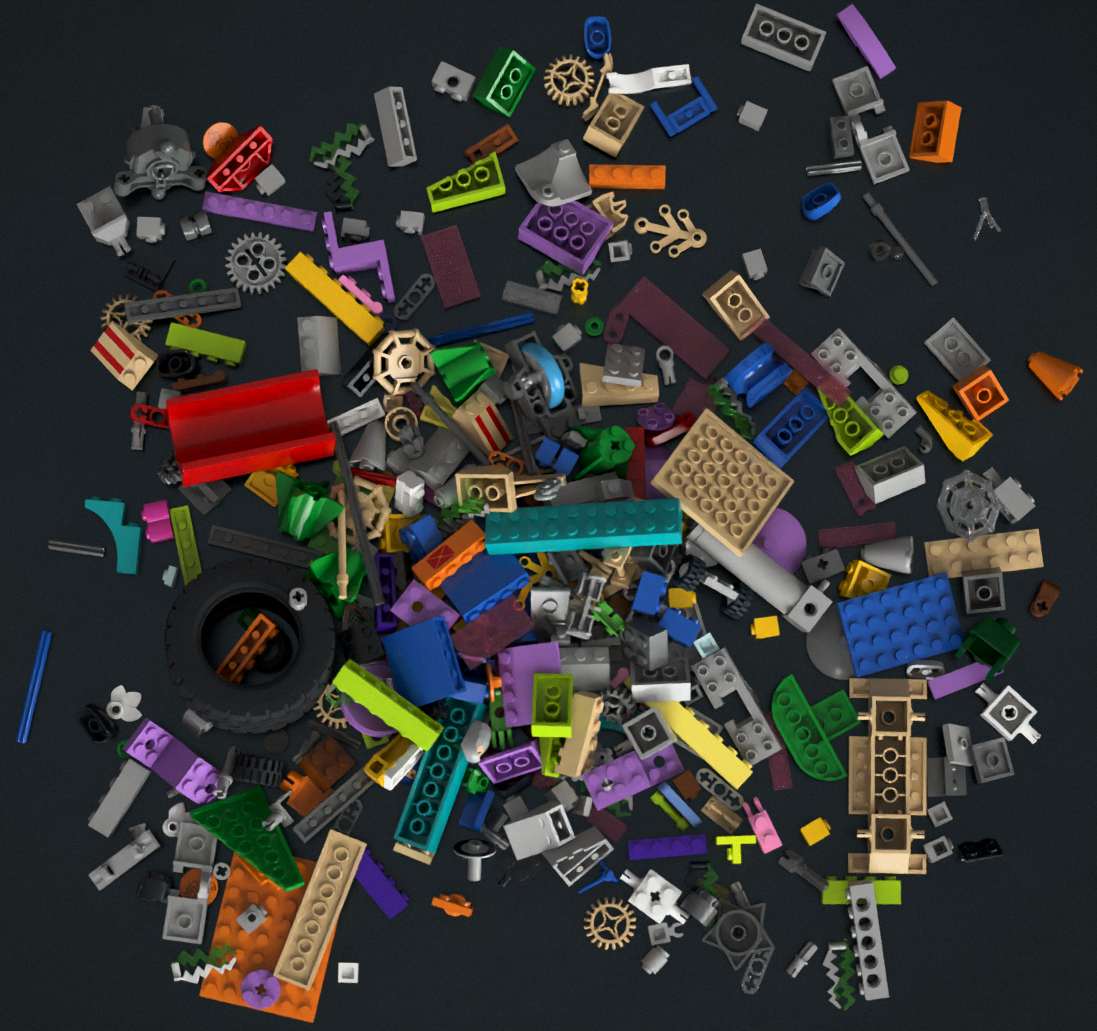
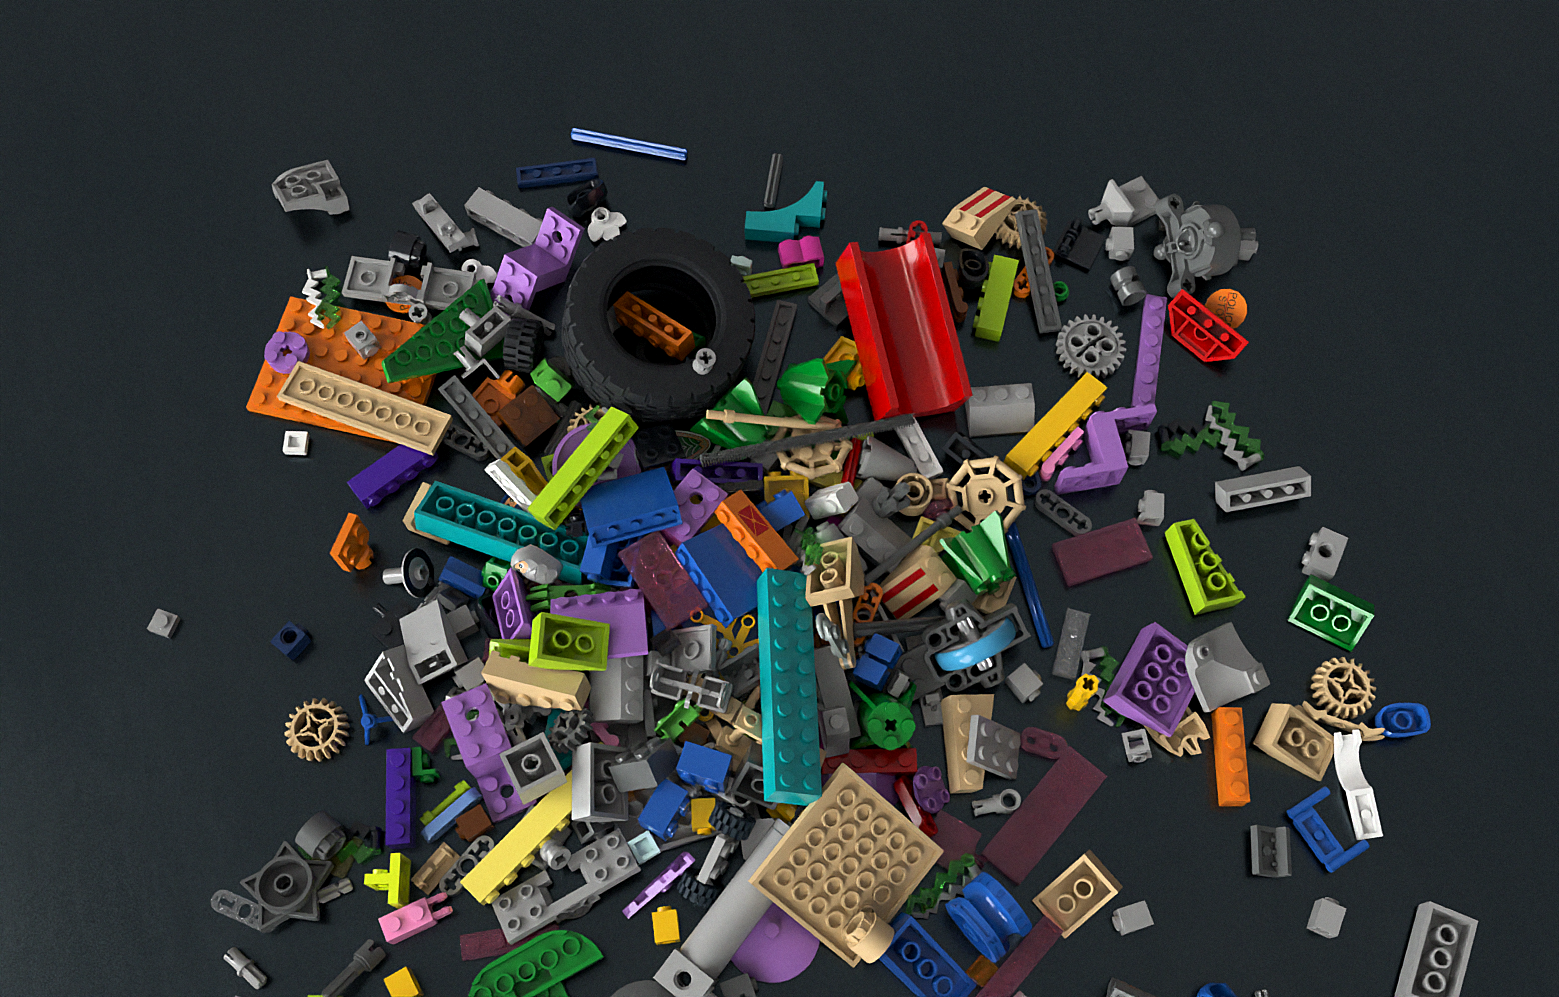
camera: 90 degrees right, 15 degrees down
light grey brick [254,164,285,197] -> none
dark orange plate [464,124,518,165] -> none
orange piece [486,663,502,702] -> none
green plate [585,317,604,336] -> none
white brick [620,869,690,924] -> none
tan plant [634,205,707,258] -> none
light grey brick [641,945,670,974] -> none
light grey plate [647,922,683,945] -> none
none -> dark blue brick [270,621,312,661]
none -> light grey slope [271,160,350,215]
none -> green bracket [412,747,440,783]
none -> light grey brick [459,306,512,358]
none -> dark blue tile [516,158,599,189]
none -> bright green torso [530,358,576,402]
none -> light grey wheel [540,838,571,870]
none -> medium lavender wing [622,851,695,919]
none -> tan piece [844,912,894,963]
none -> dark grey bracket [1250,825,1292,878]

